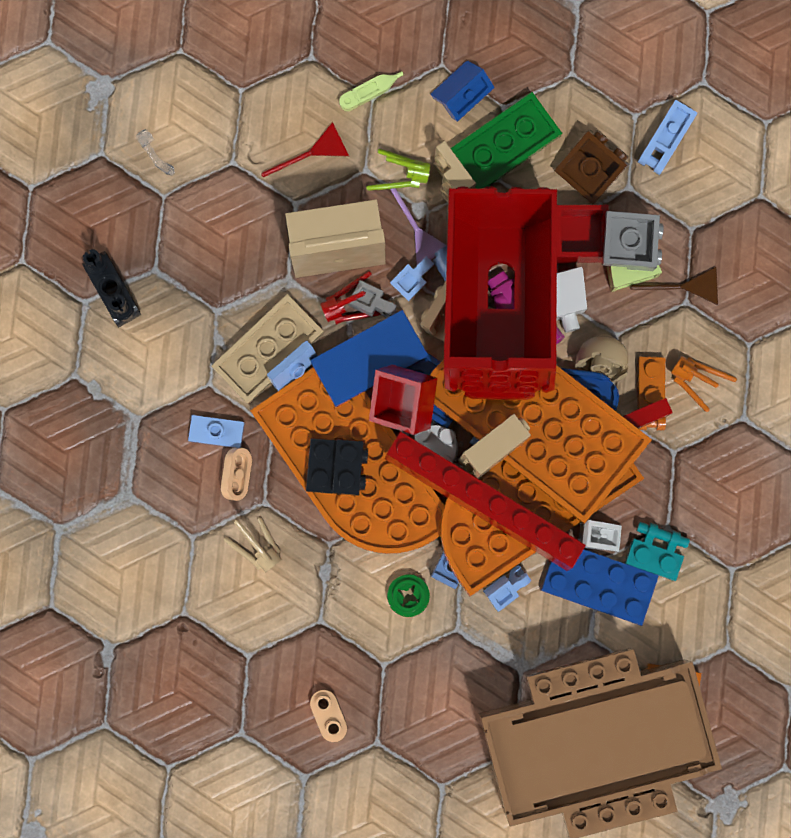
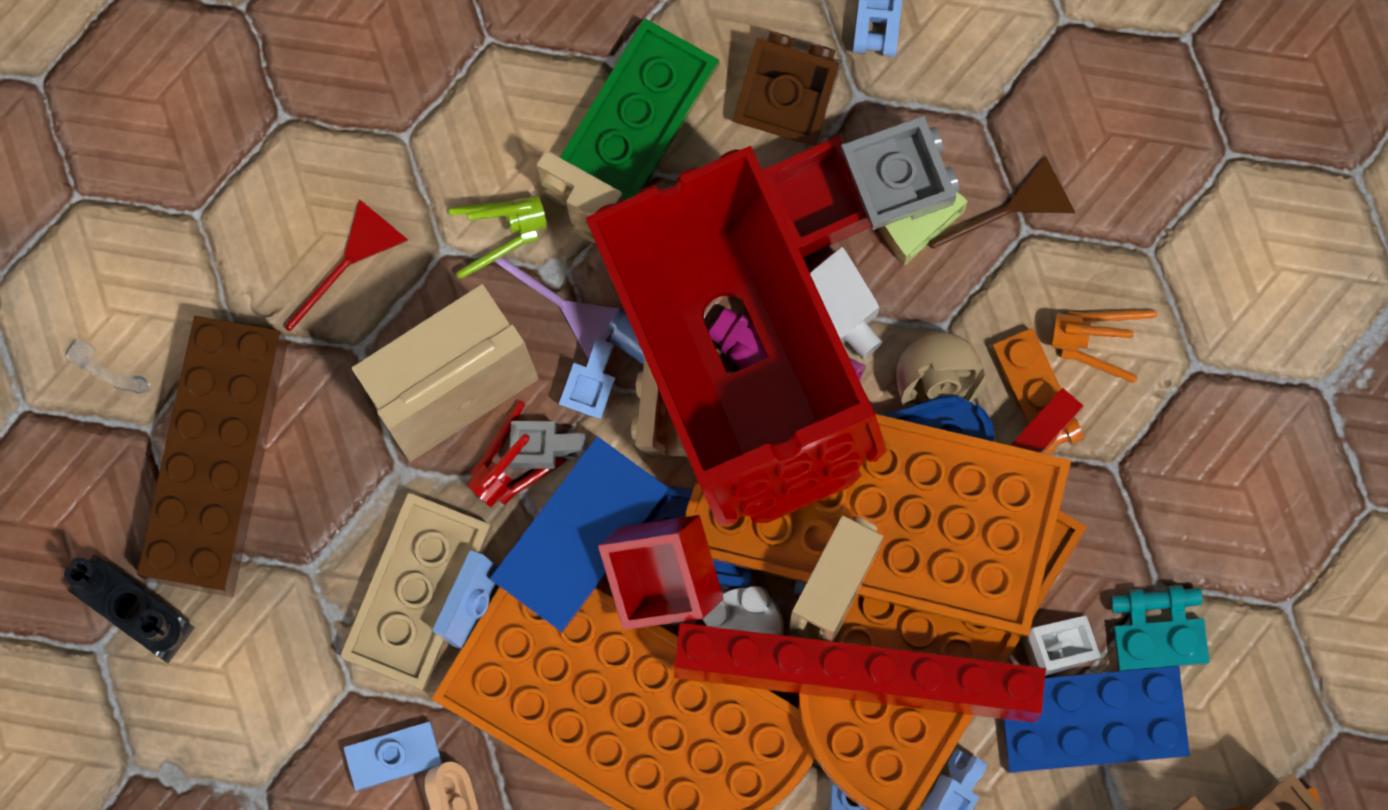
camera: 15 degrees left, 5 degrees down
black plate [306,438,368,496] -> none
yellowish green piece [339,71,404,111] -> none
blue panel [431,61,495,122] -> none
none -> reddish brown brick [137,315,288,597]

